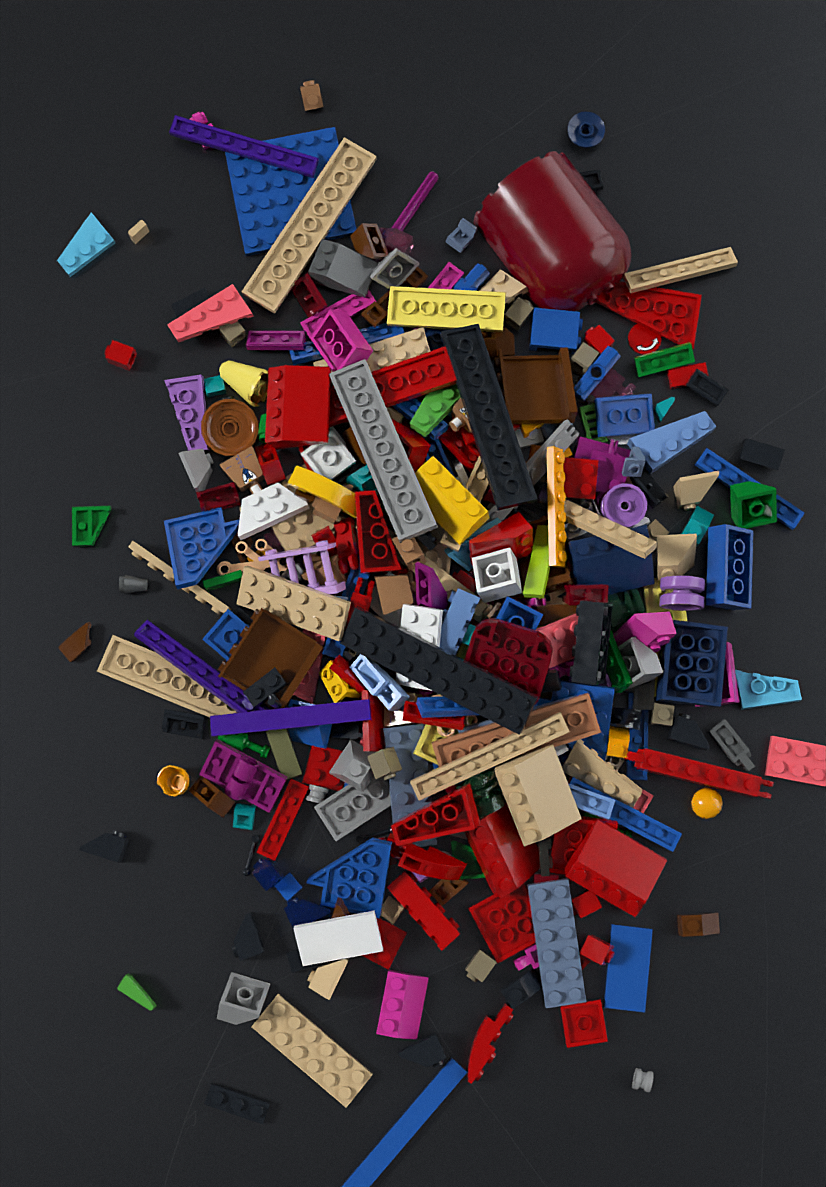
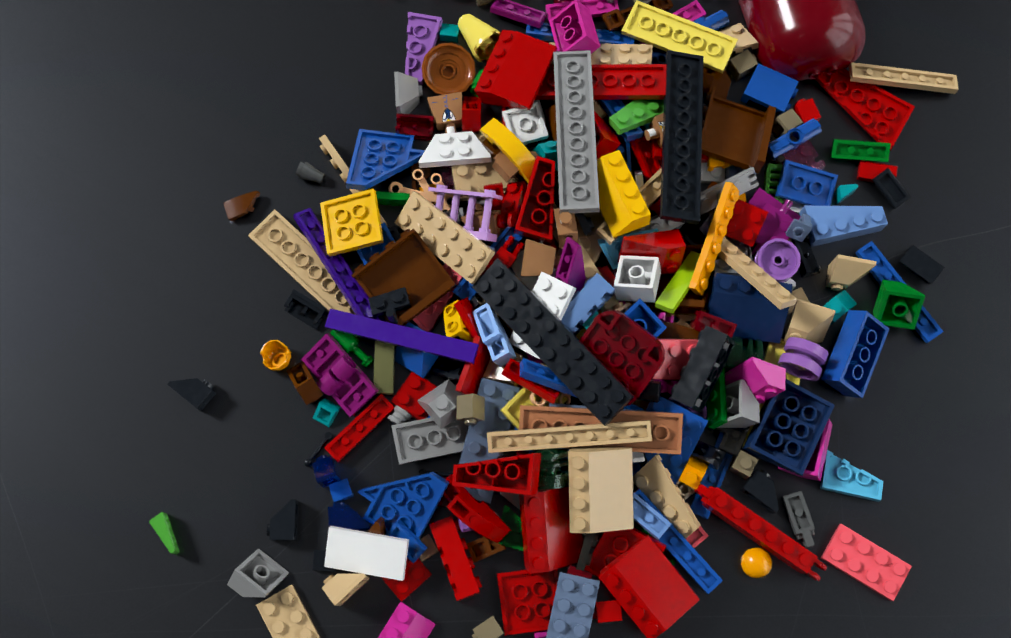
camera: 20 degrees right, 5 degrees down
green wing [72,506,111,547] -> none
red sticker [628,324,661,355] -> none
none -> yellow plate [320,188,384,257]
none -> blue tile [385,519,428,563]

